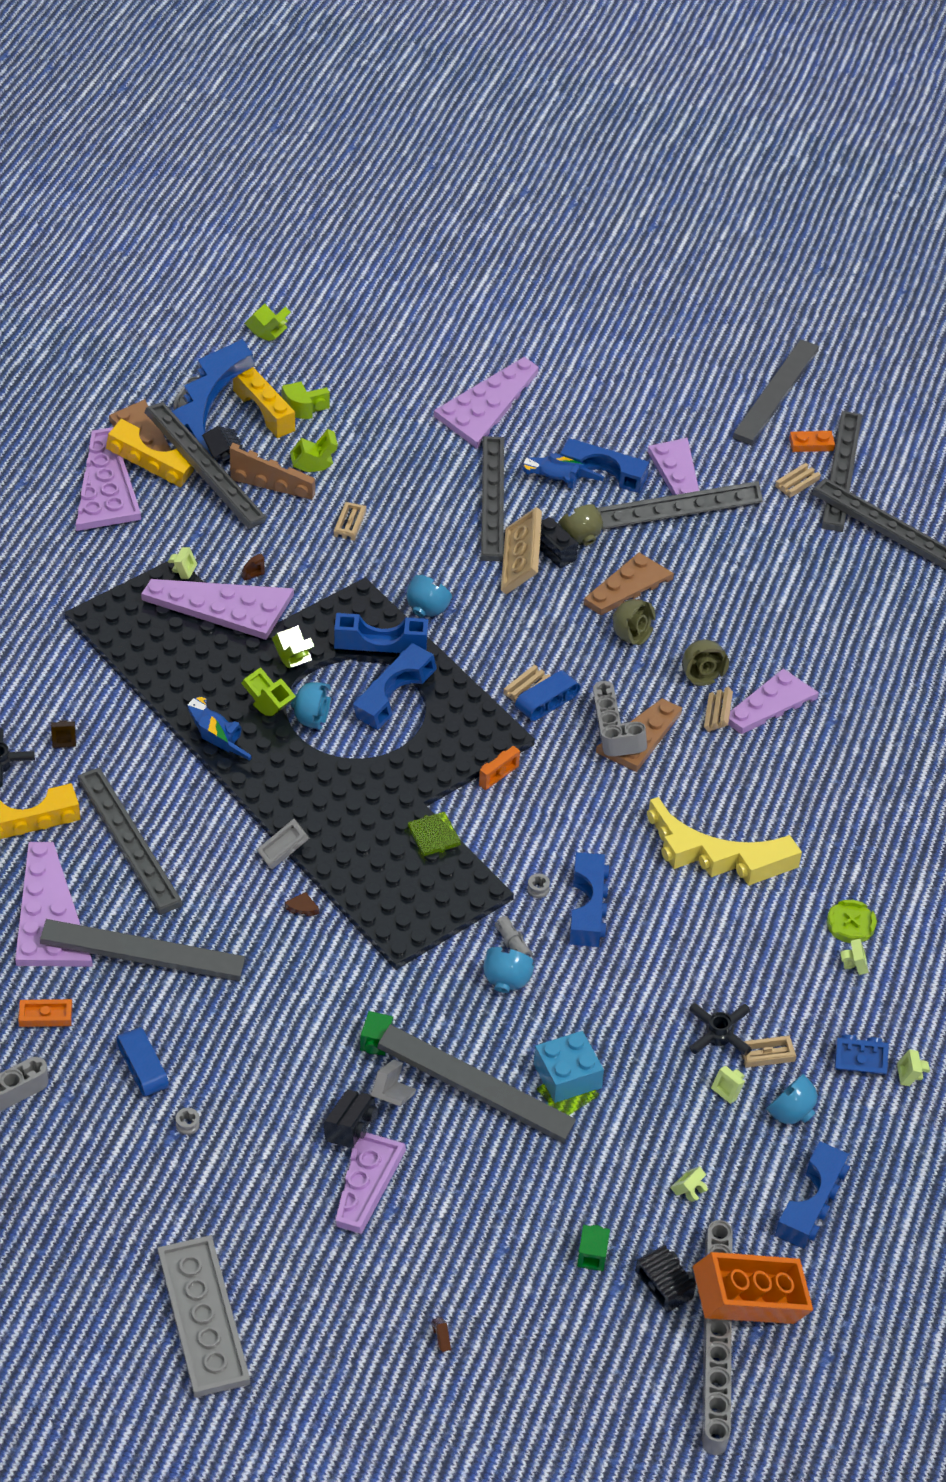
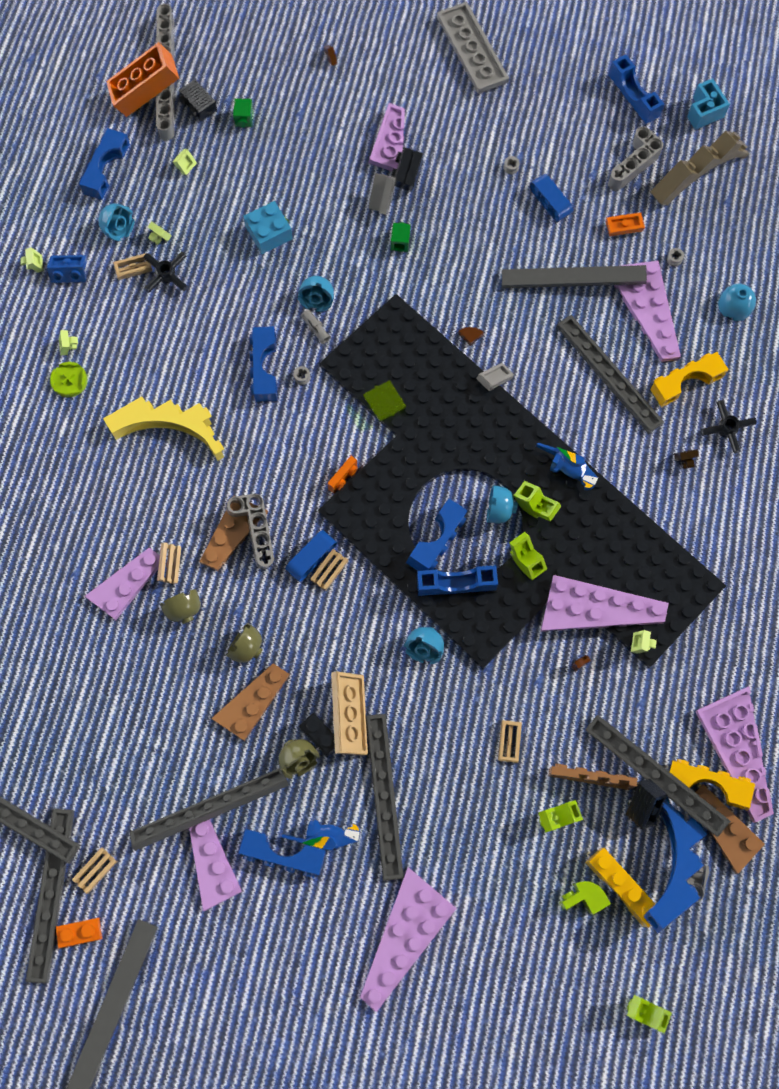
camera: 175 degrees right, 25 degrees up
dark grey tile [377,1024,576,1144] -> none

